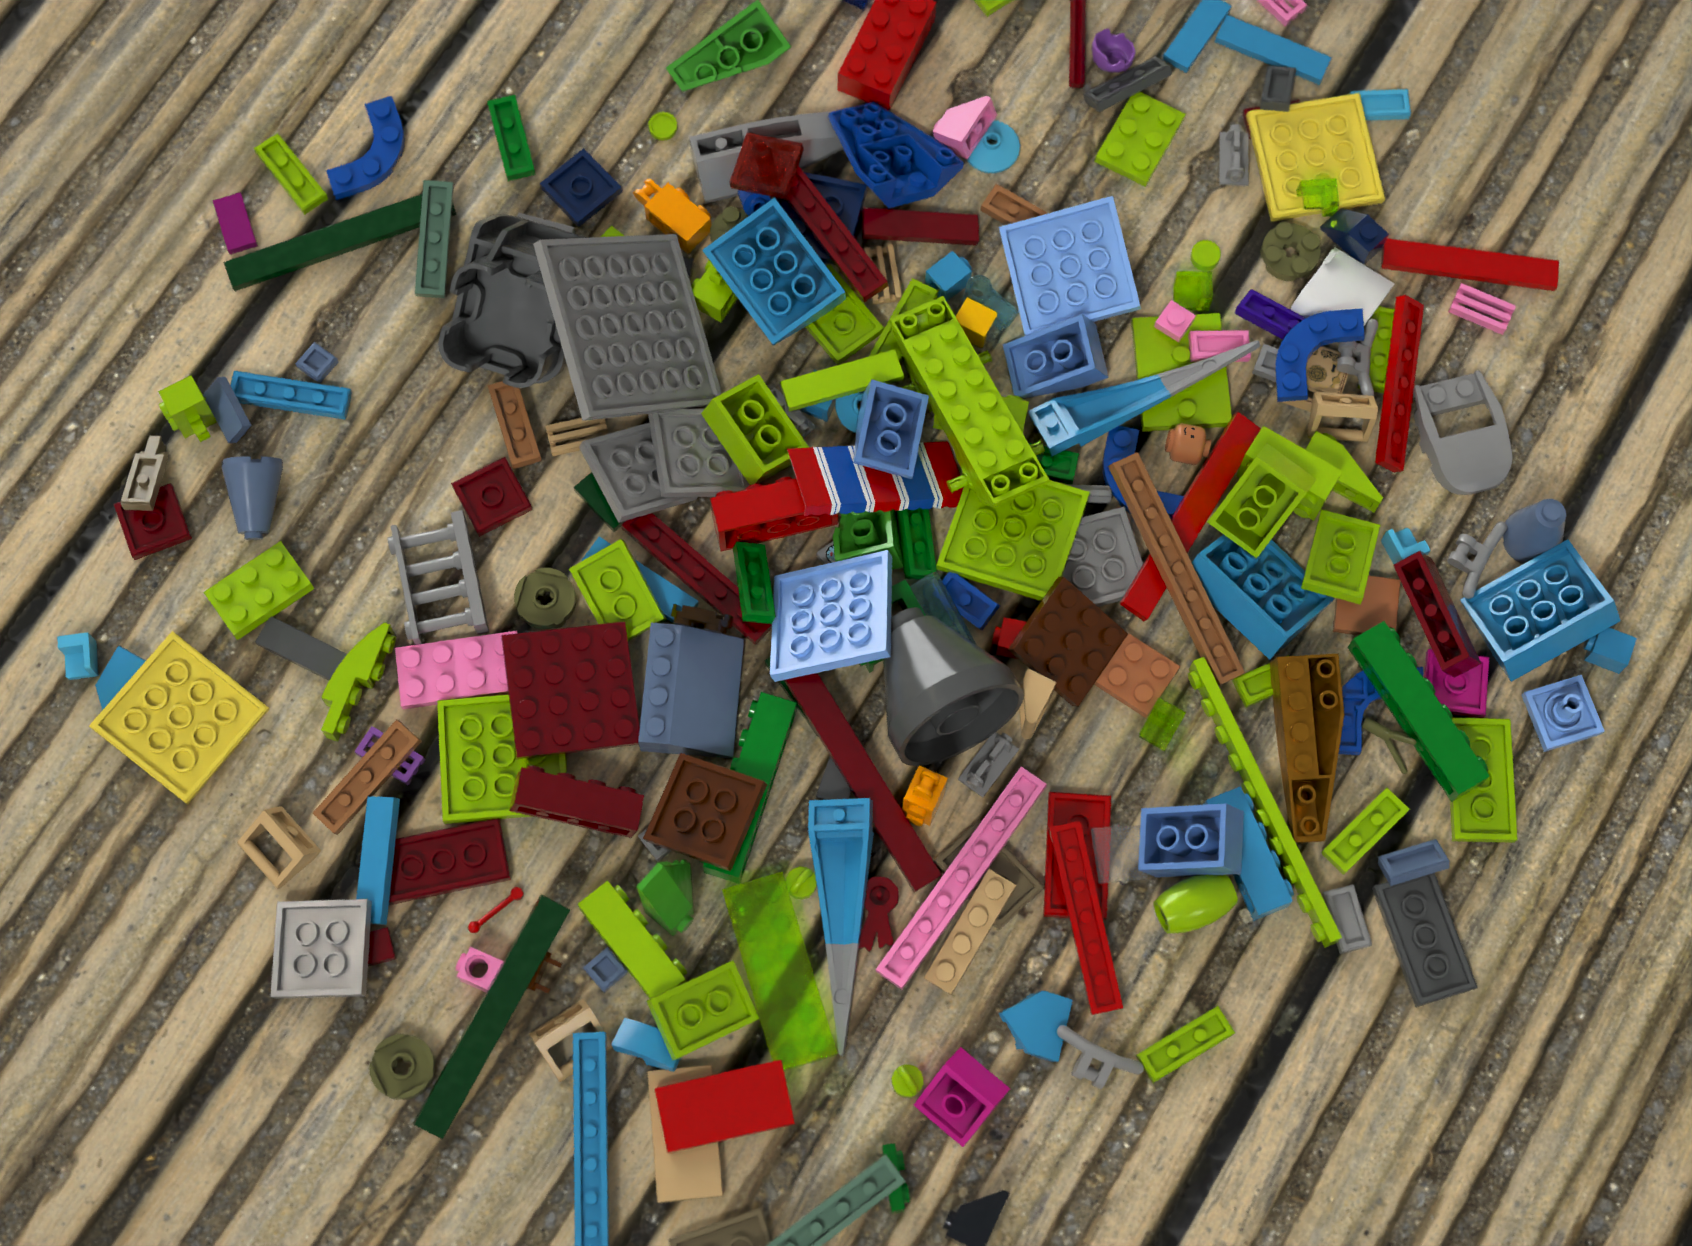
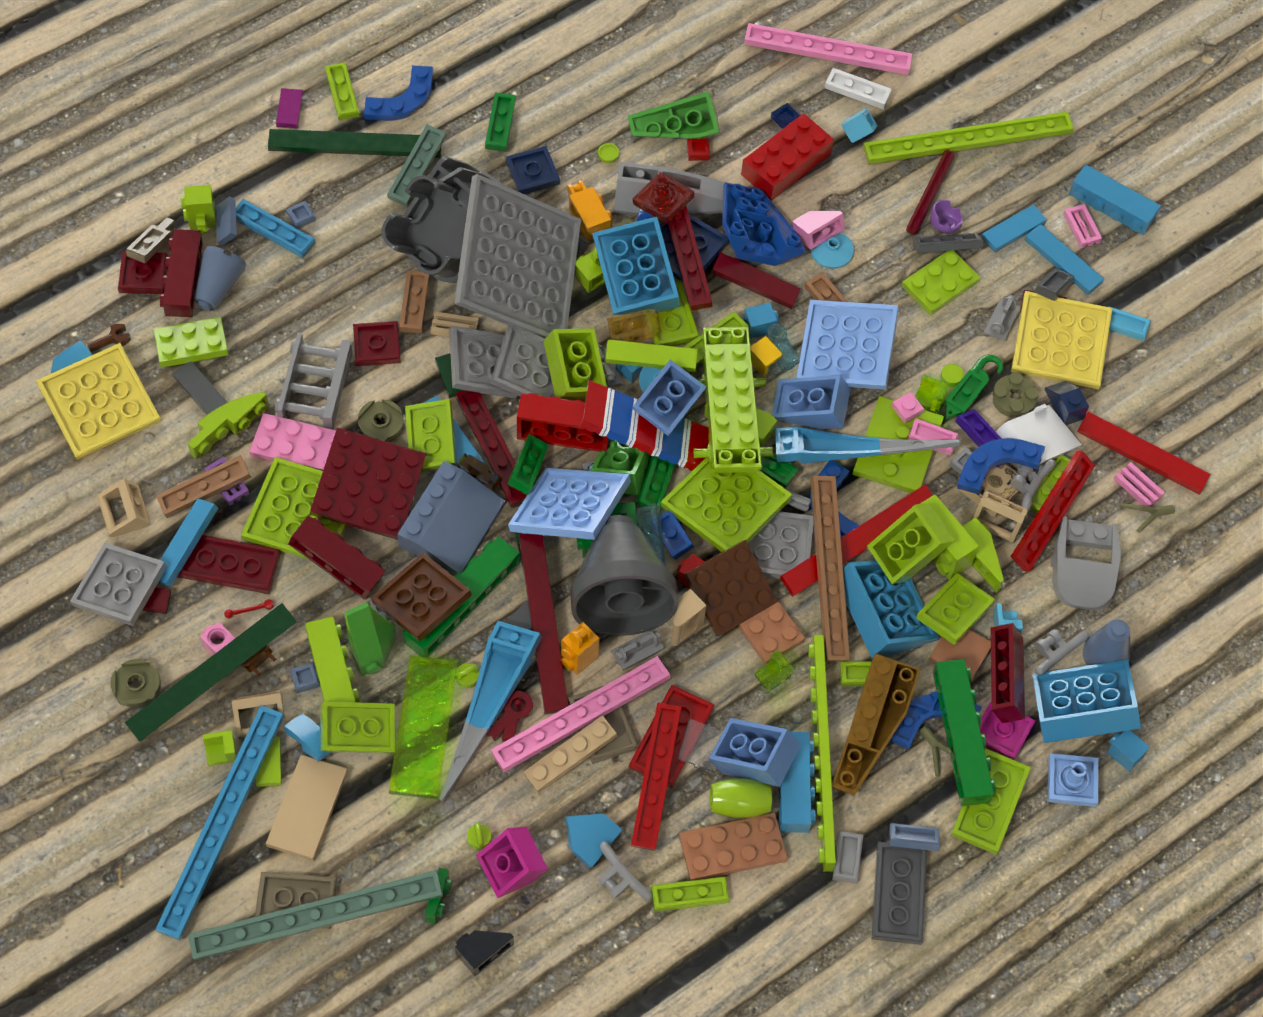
camera: 20 degrees right, 10 degrees down
medium azure panel [57,632,99,680] -> none
red tile [654,1059,796,1154] -> none
tan tile [864,244,902,305] -> none
nougat head [1165,423,1211,465] -> none
clear neon green panel [1296,178,1340,217] -> none
lime plate [1321,788,1410,875] -> none
none -> reddish brown bar [87,324,131,352]
none -> dark red brick [160,229,203,318]
none -> lime panel [202,730,237,766]
none -> lime tile [256,737,282,787]
none -> clear yellow brick [607,309,662,342]
none -> nougat plate [679,813,787,881]
none -> red tile [687,138,710,161]
none -> green plate [944,354,1003,420]
none -> olive plant [1120,503,1175,533]

